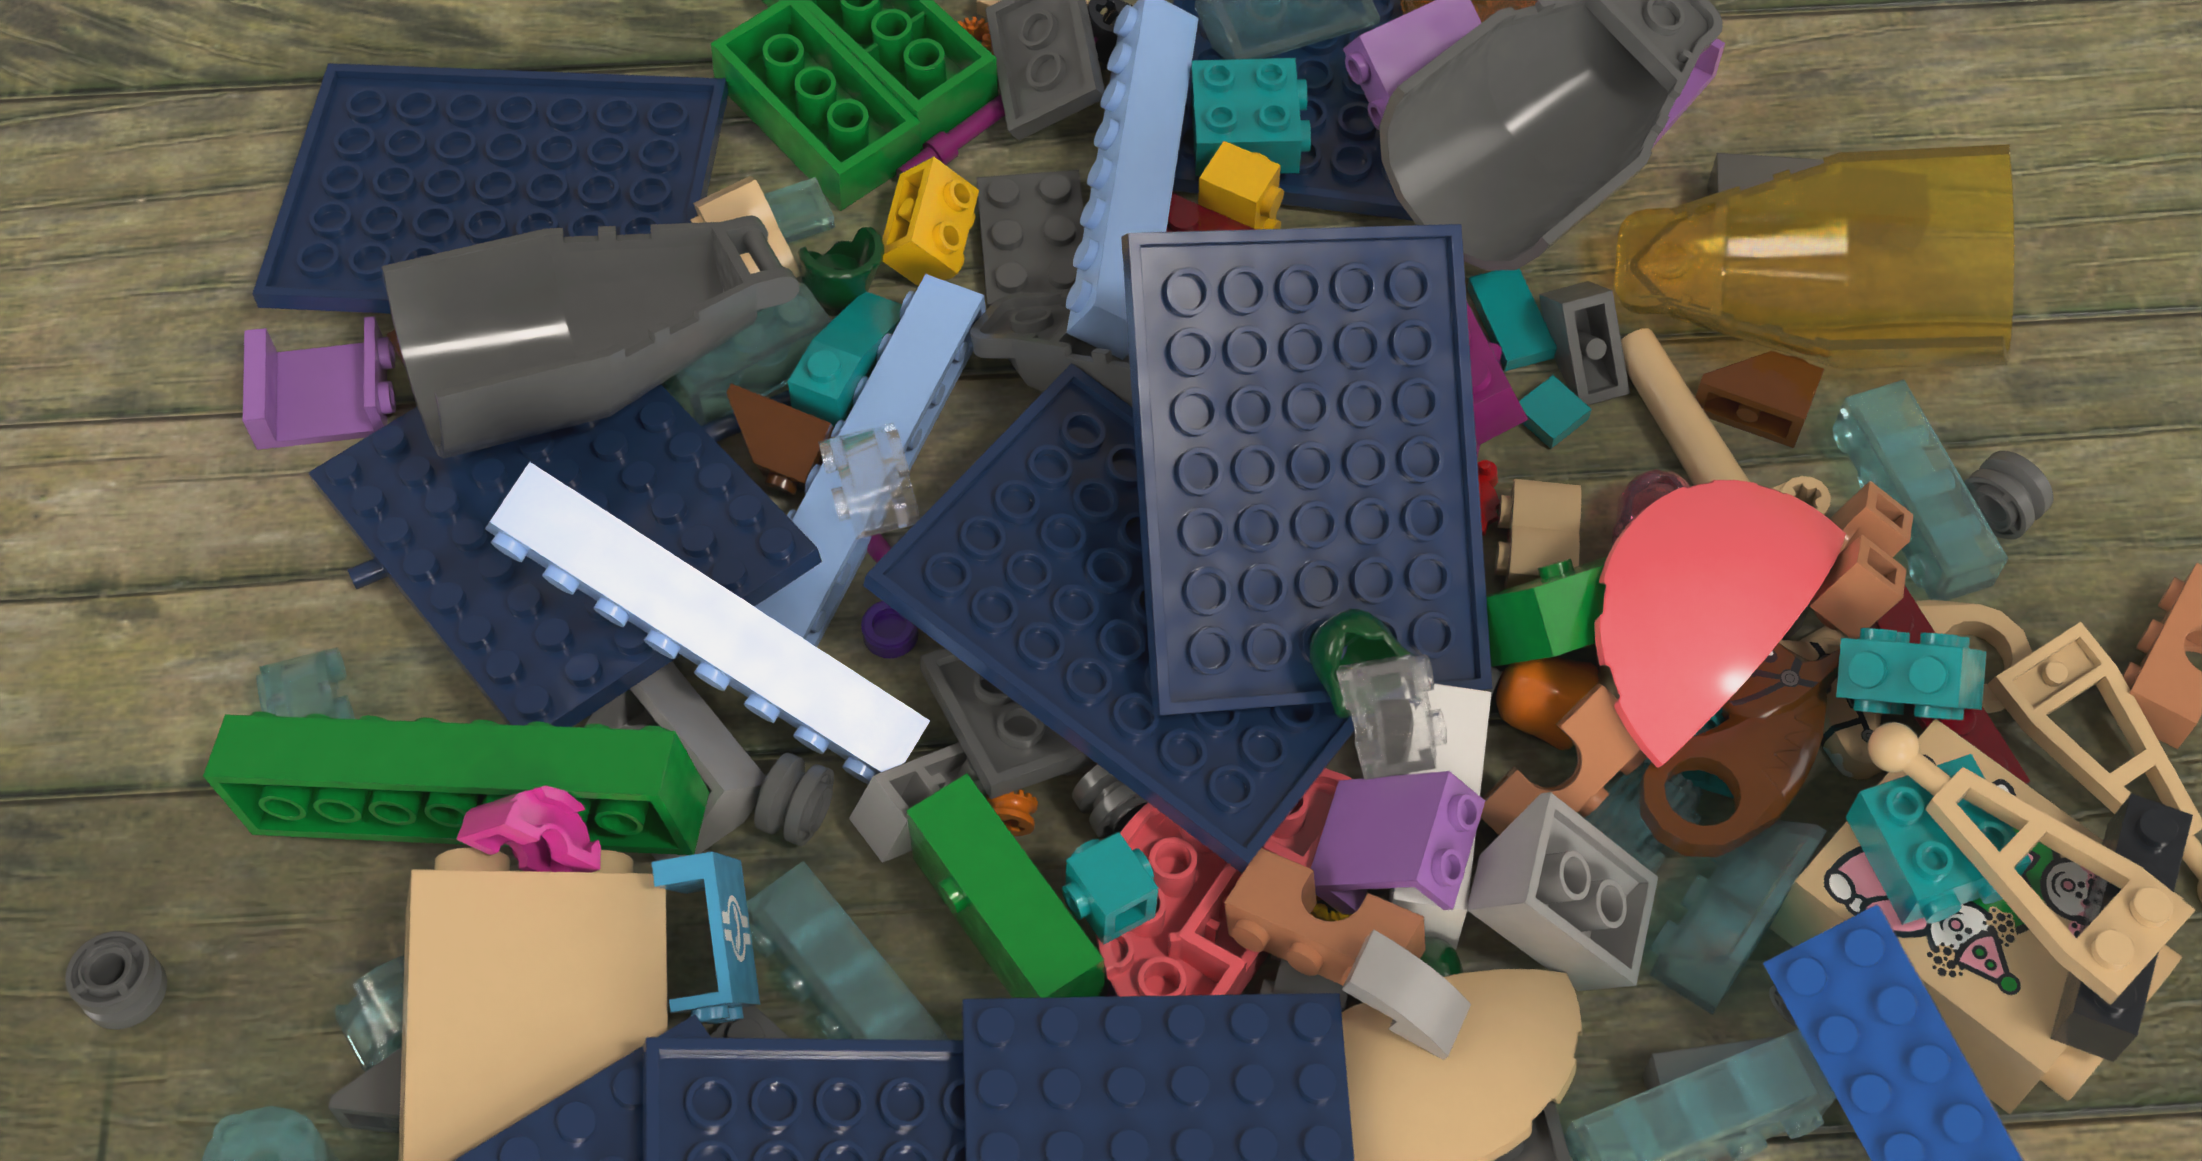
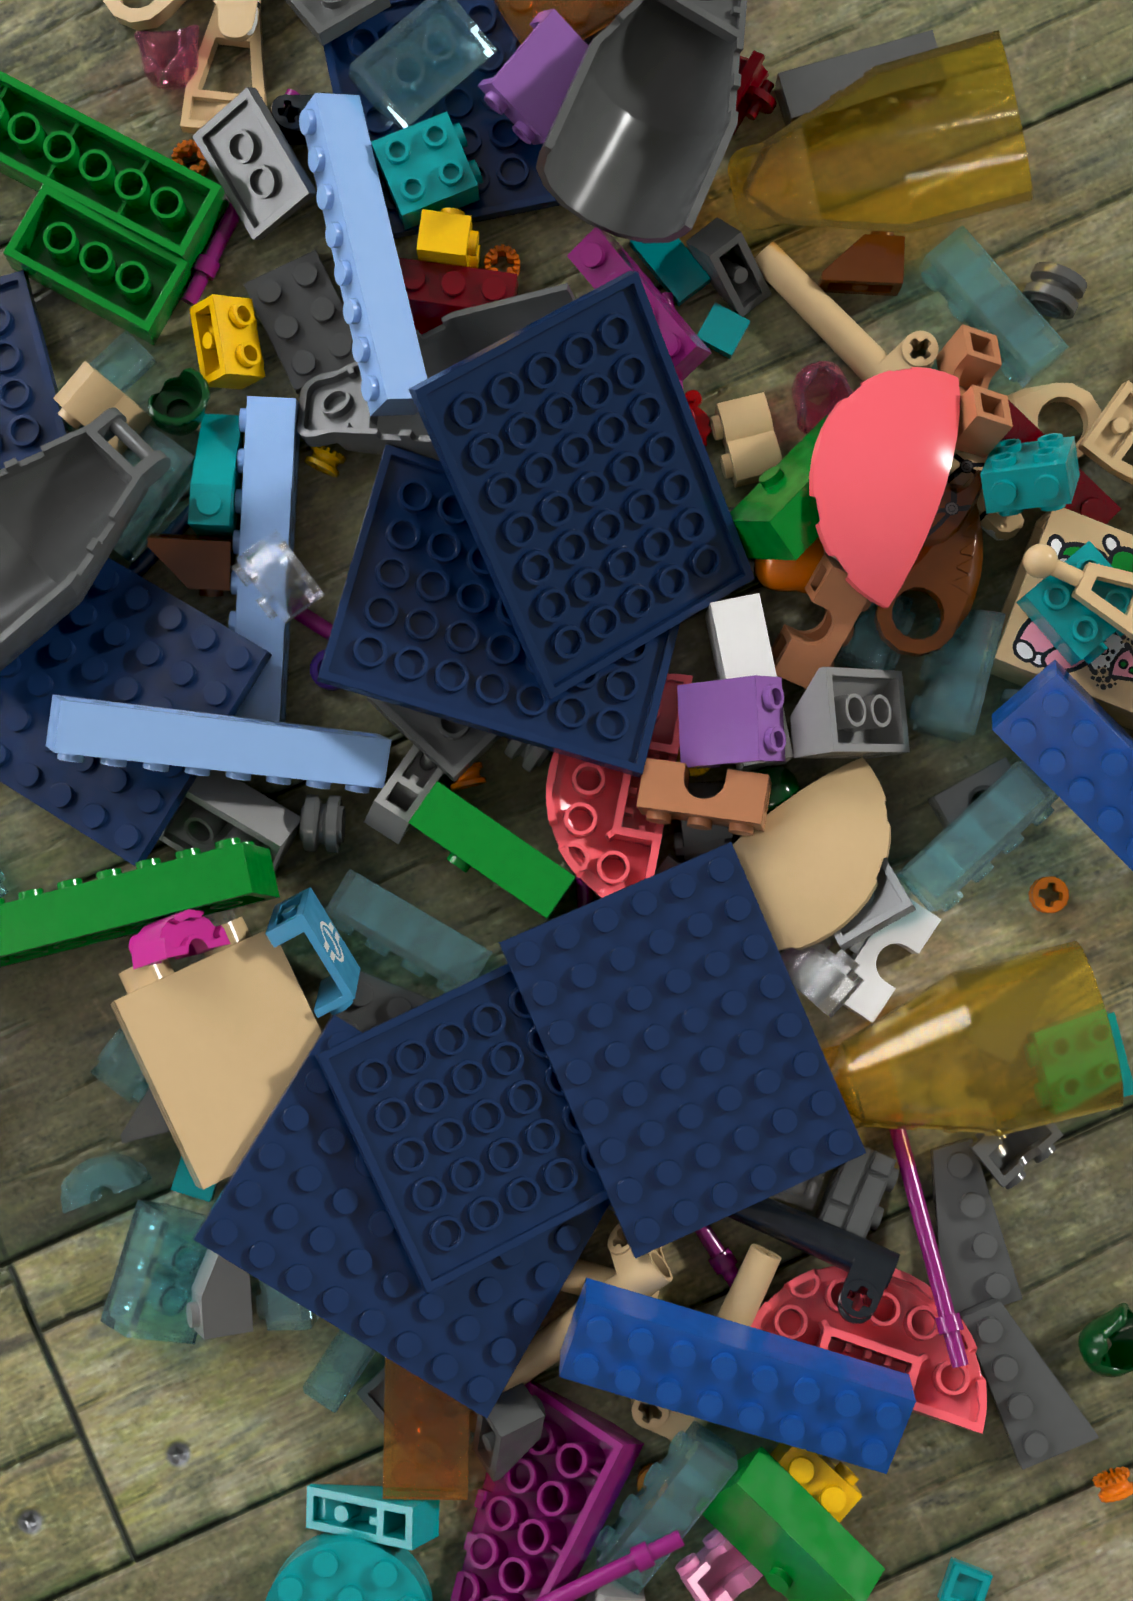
camera: 20 degrees left, 25 degrees up
teal brick [1062,832,1158,945] -> none
dark green hair [1310,608,1419,718] -> none
clear cylinder [1336,654,1447,780] -> none
light grey slope [1342,930,1471,1060] -> none
none -> yellow bush [304,446,346,477]
none -> dark red hips [733,50,777,135]

